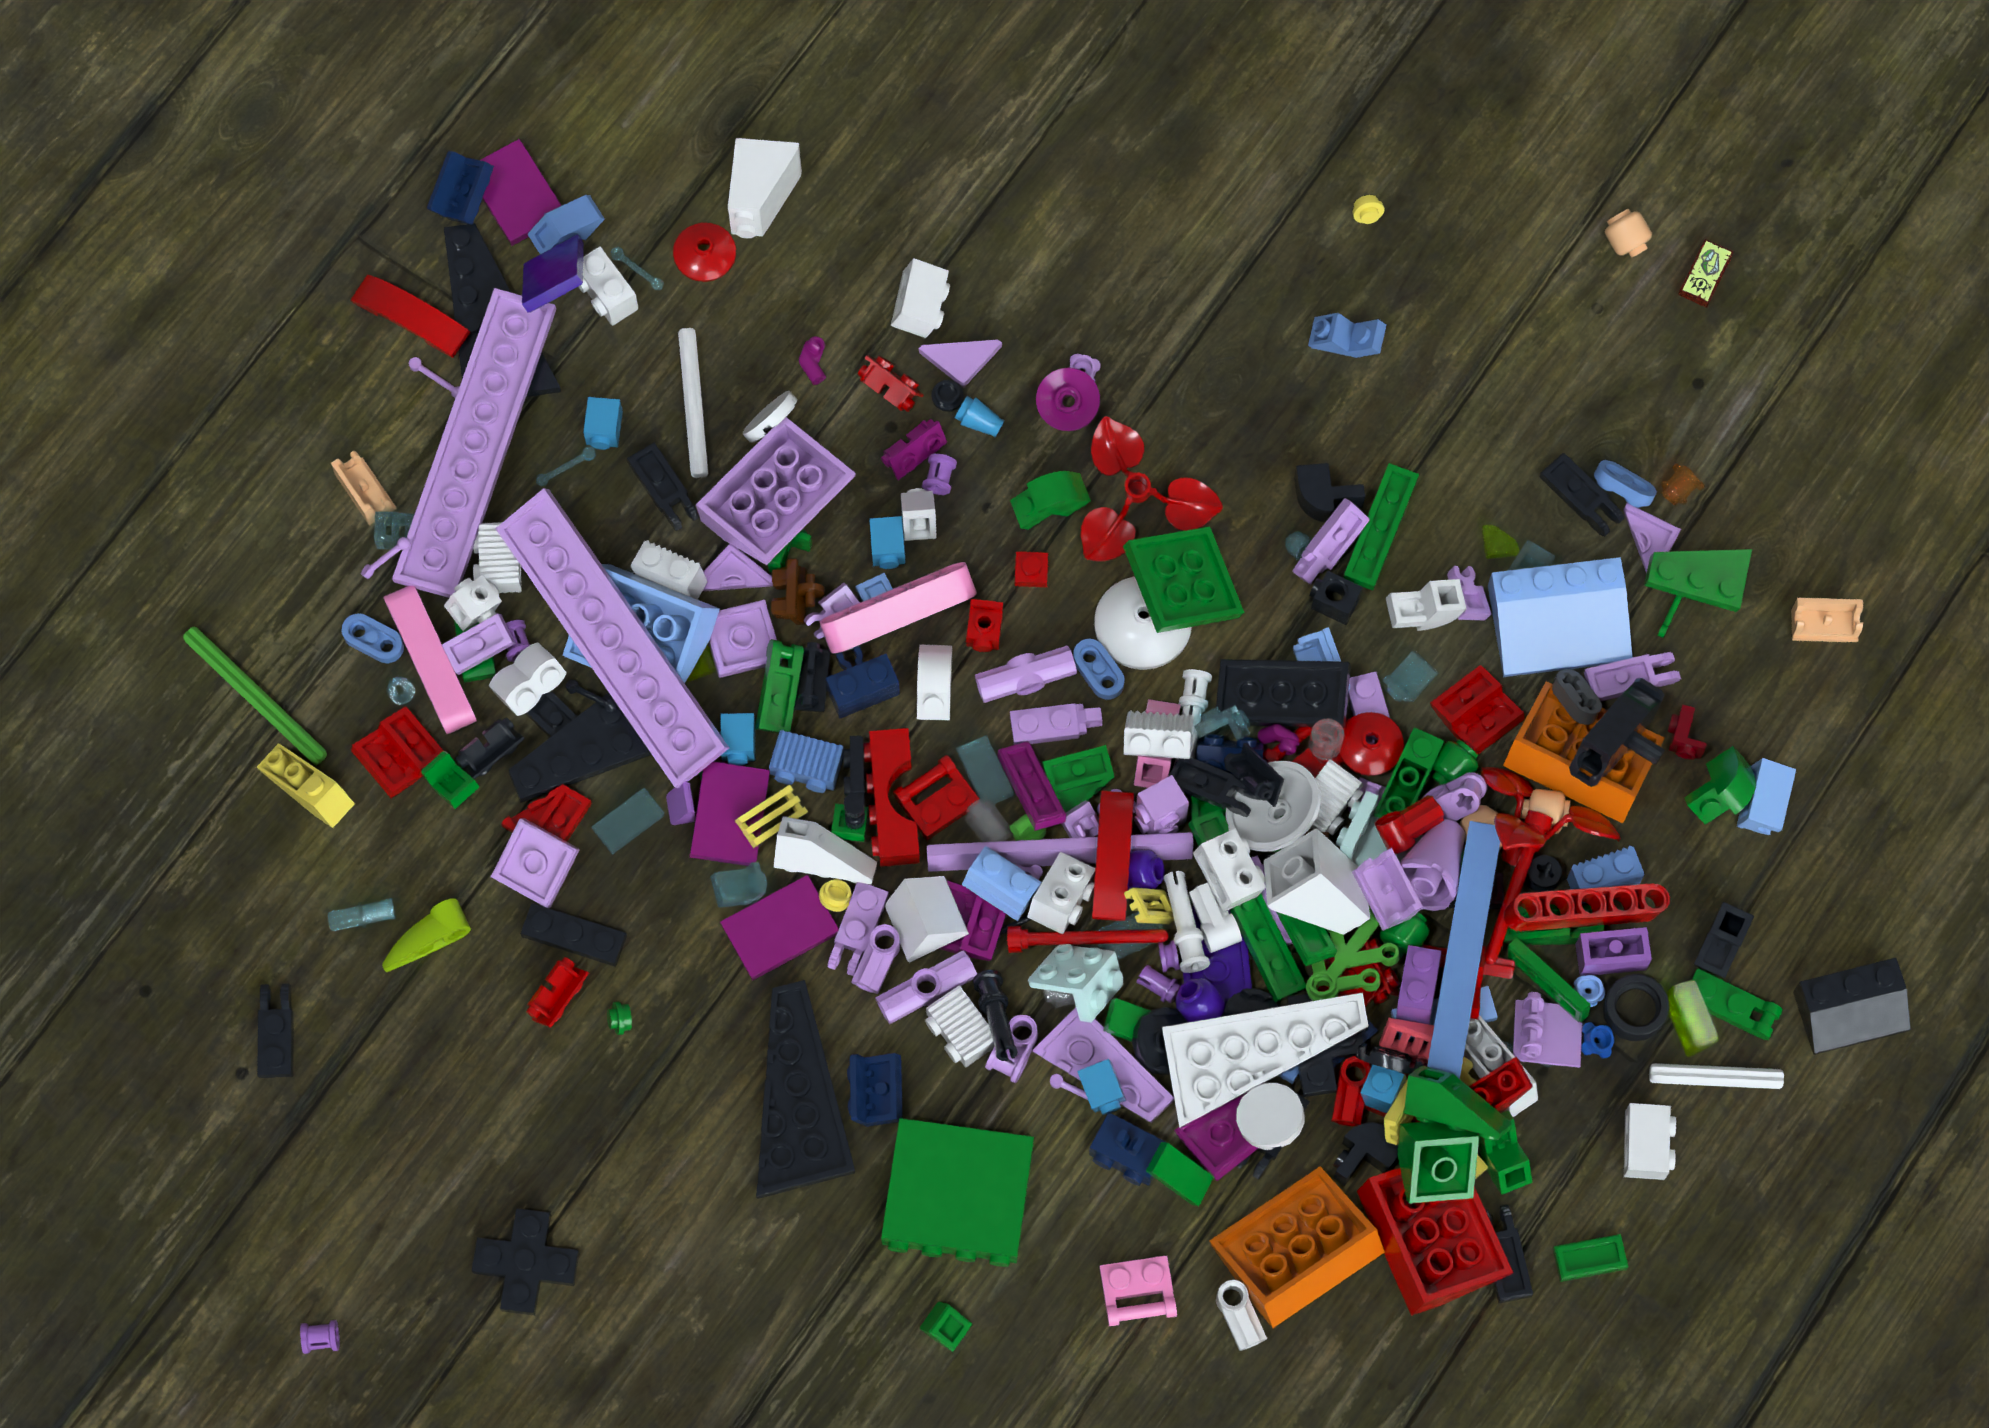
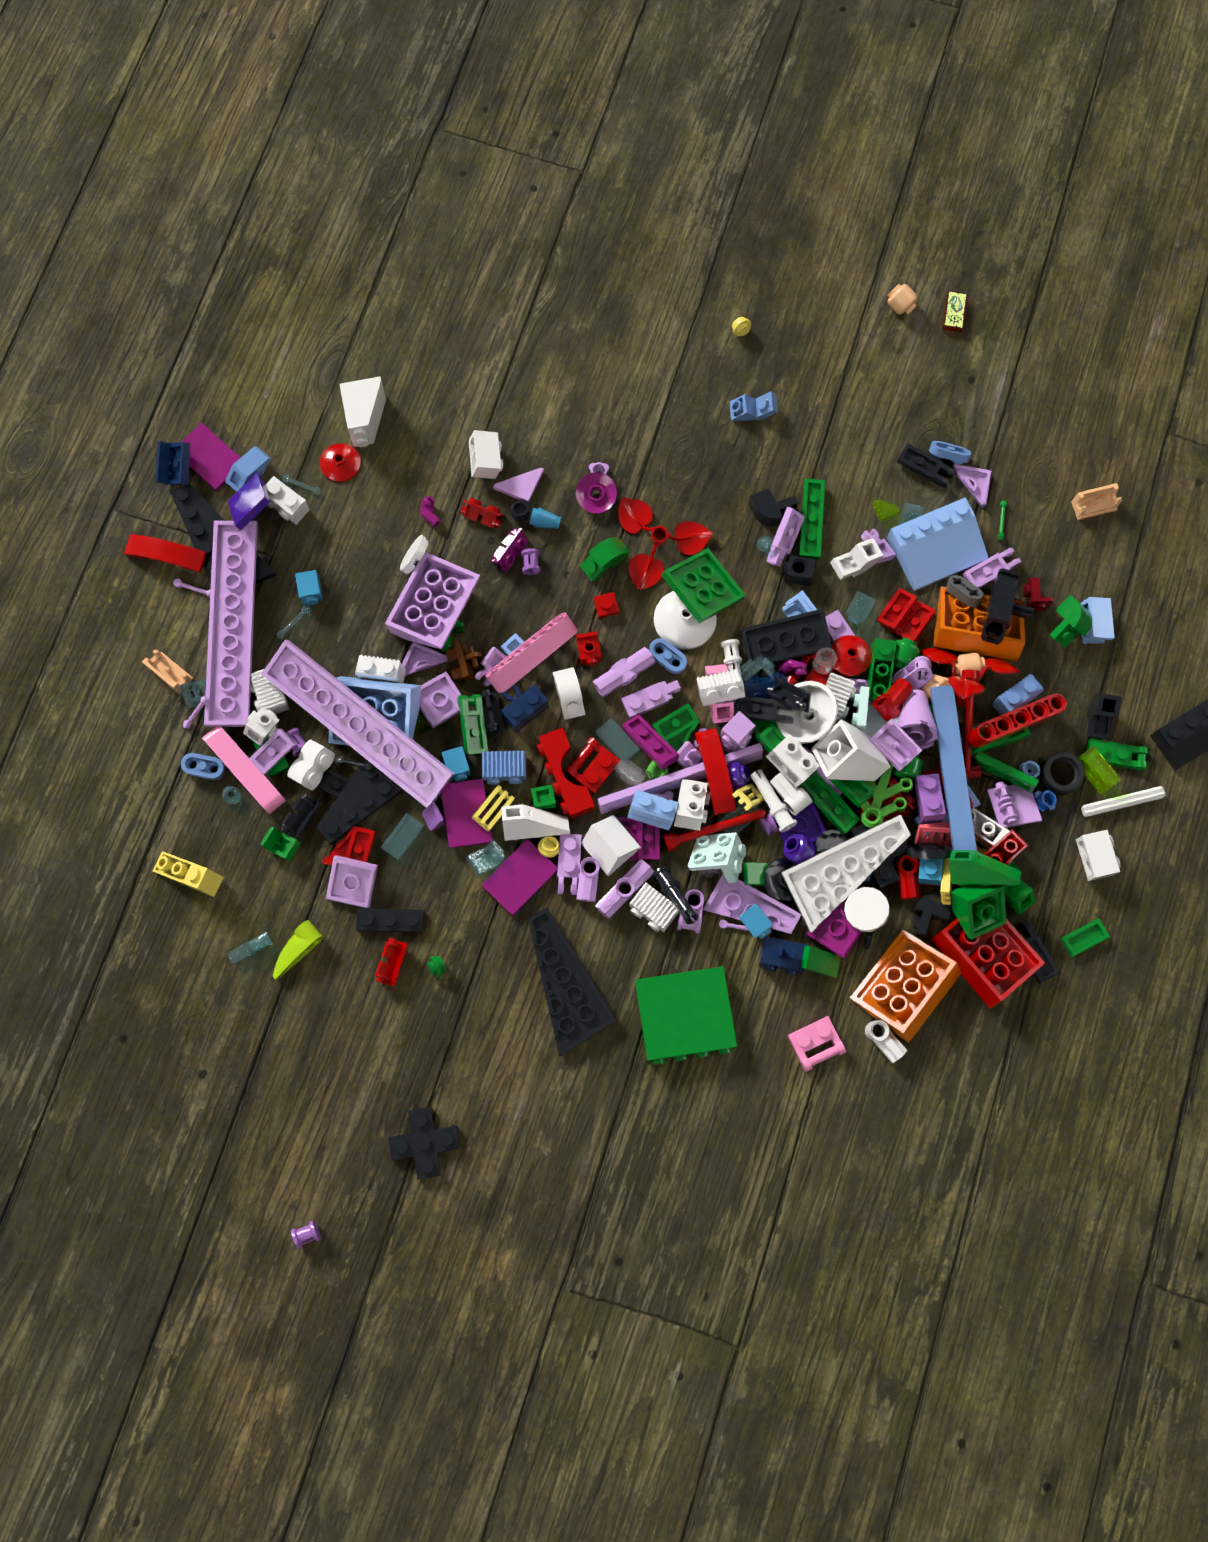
camera: 20 degrees left, 5 degrees up
bright green axle [183,627,327,765] -> none
black hinge [257,984,294,1078] -> none
red slope [351,706,444,799] -> none
black hinge [627,443,700,531] -> none
white axle [678,328,708,478] -> none
black hinge [844,735,865,830] -> none
dark blue bracket [847,1053,903,1127] -> none
dark azure brick [870,516,905,569] -> none
white slope [901,488,936,541] -> none
green slope [920,1301,972,1352] -> none
medium lavender pin [1136,965,1181,1003] -> none
black wheel [1526,855,1562,892] -> none
medium lavender brick [1575,927,1652,976] -> none
green wing [1644,549,1752,612] -> none
clear orange brick [1661,463,1705,505] -> none

